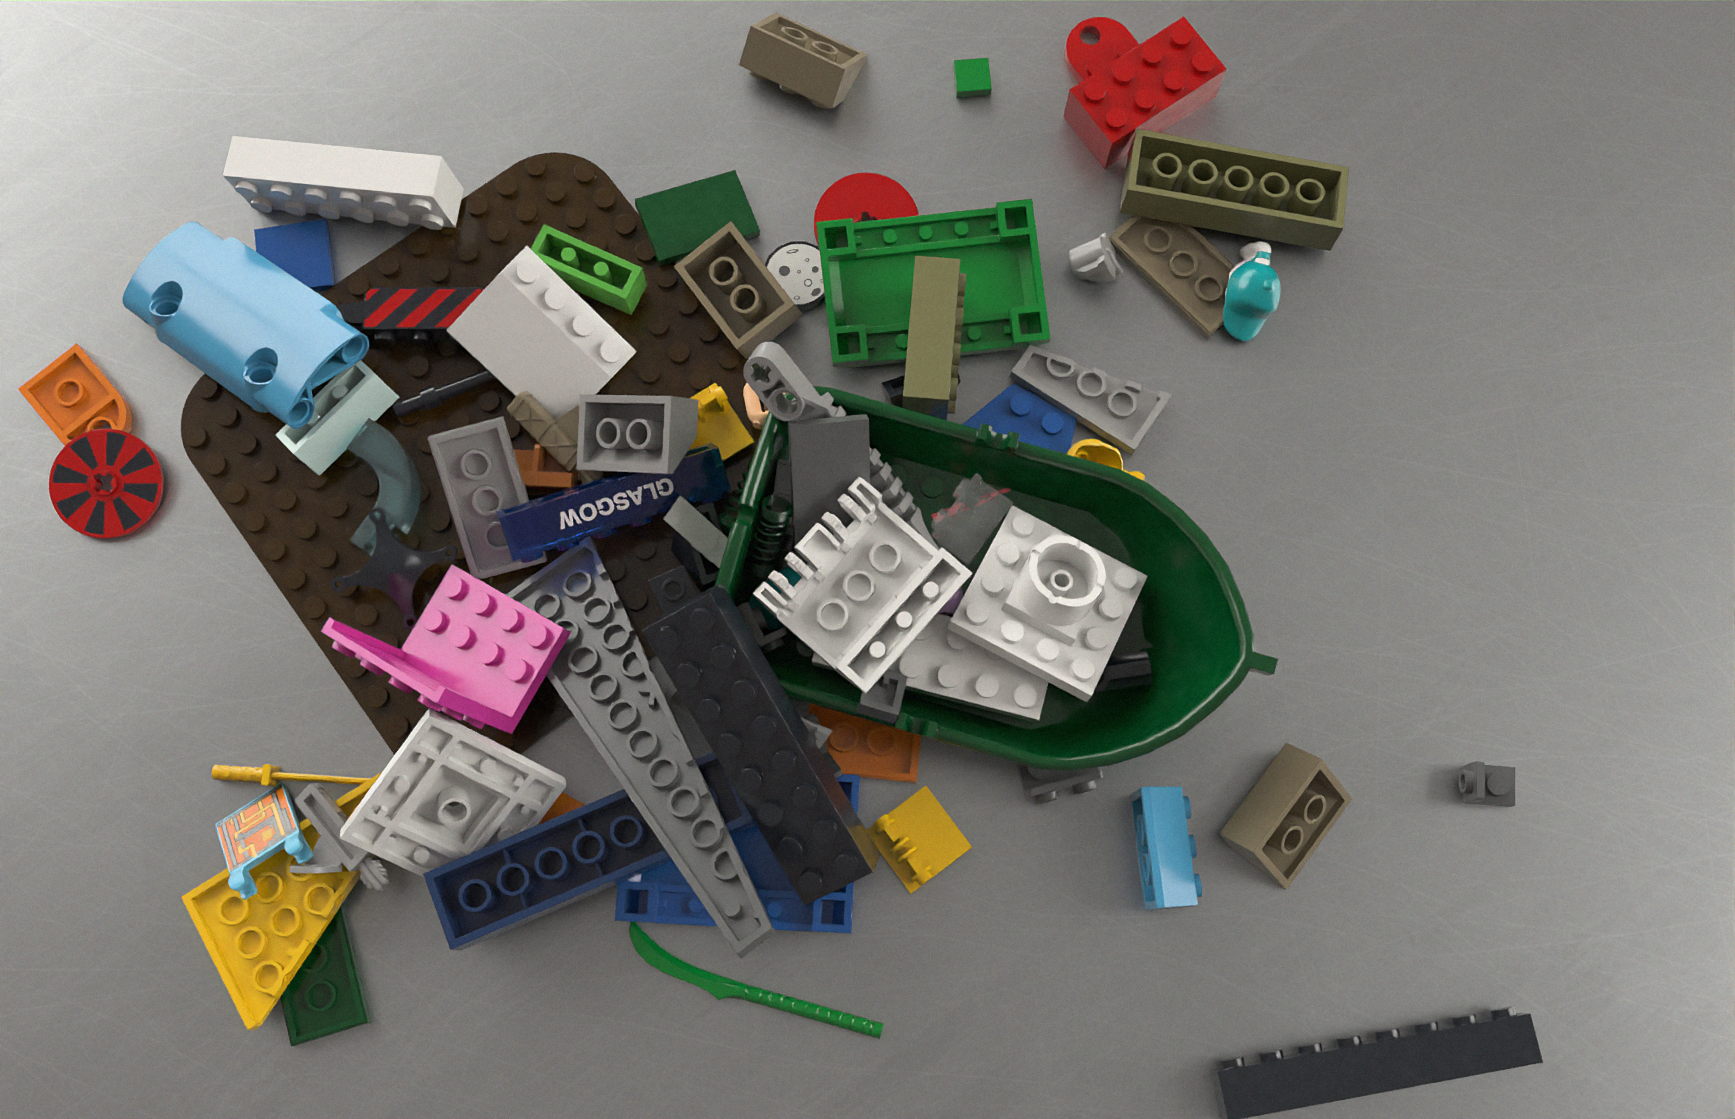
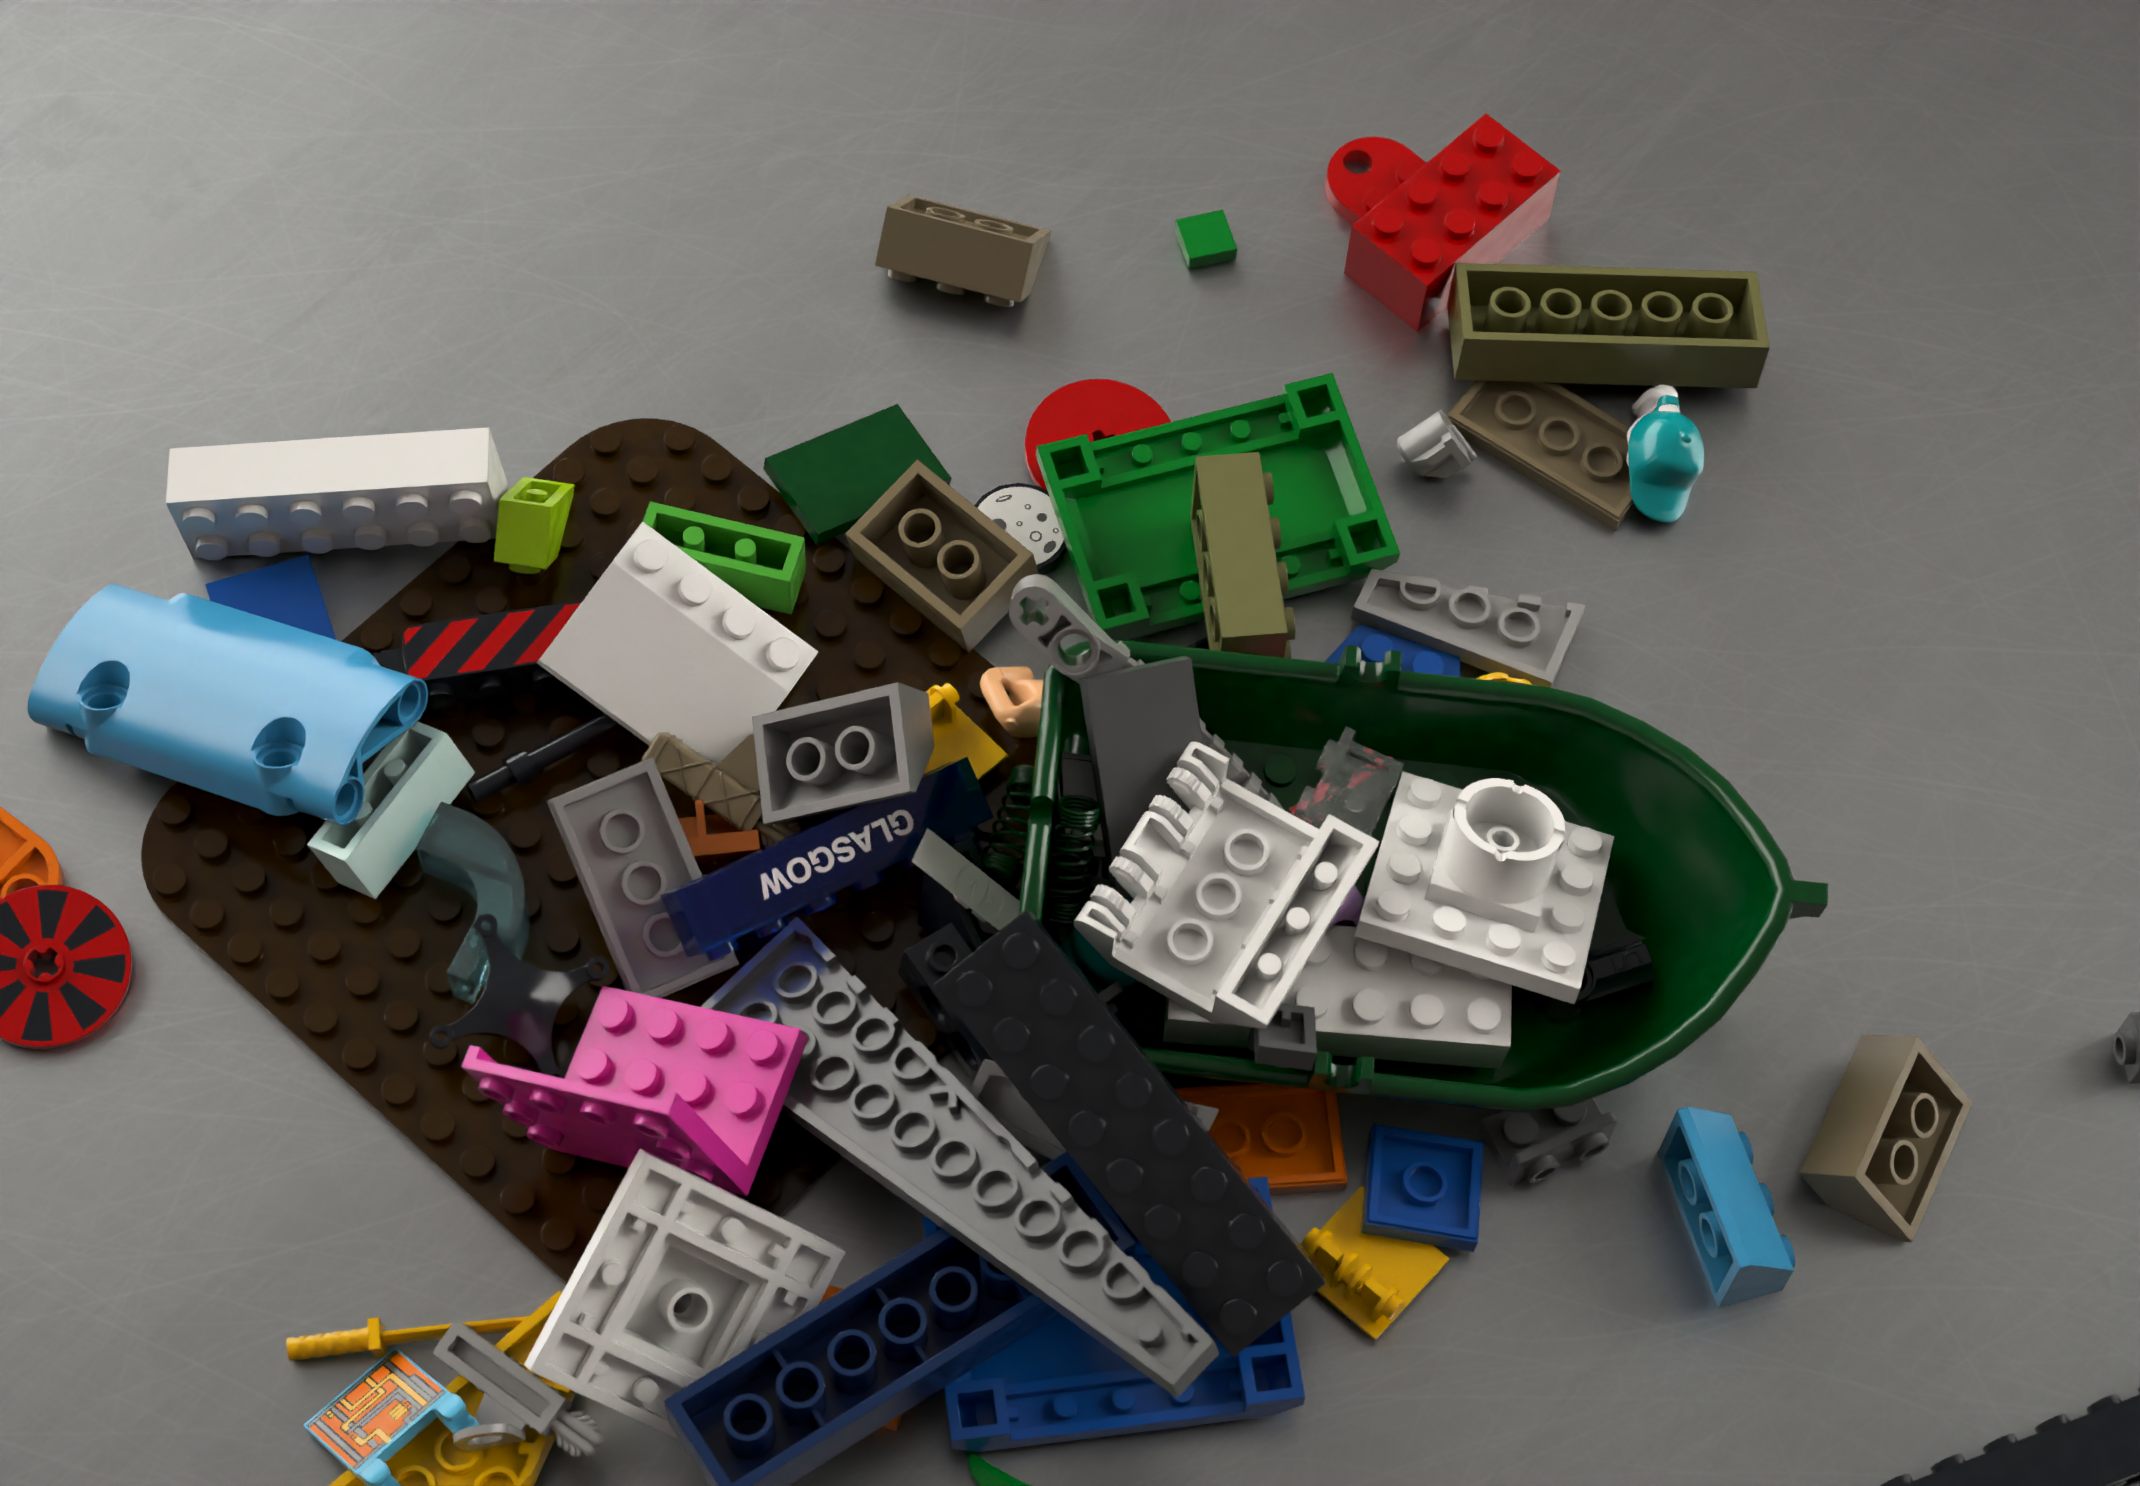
camera: 15 degrees left, 15 degrees down
none -> lime slope [494,477,575,574]
none -> blue tile [1361,1123,1484,1252]

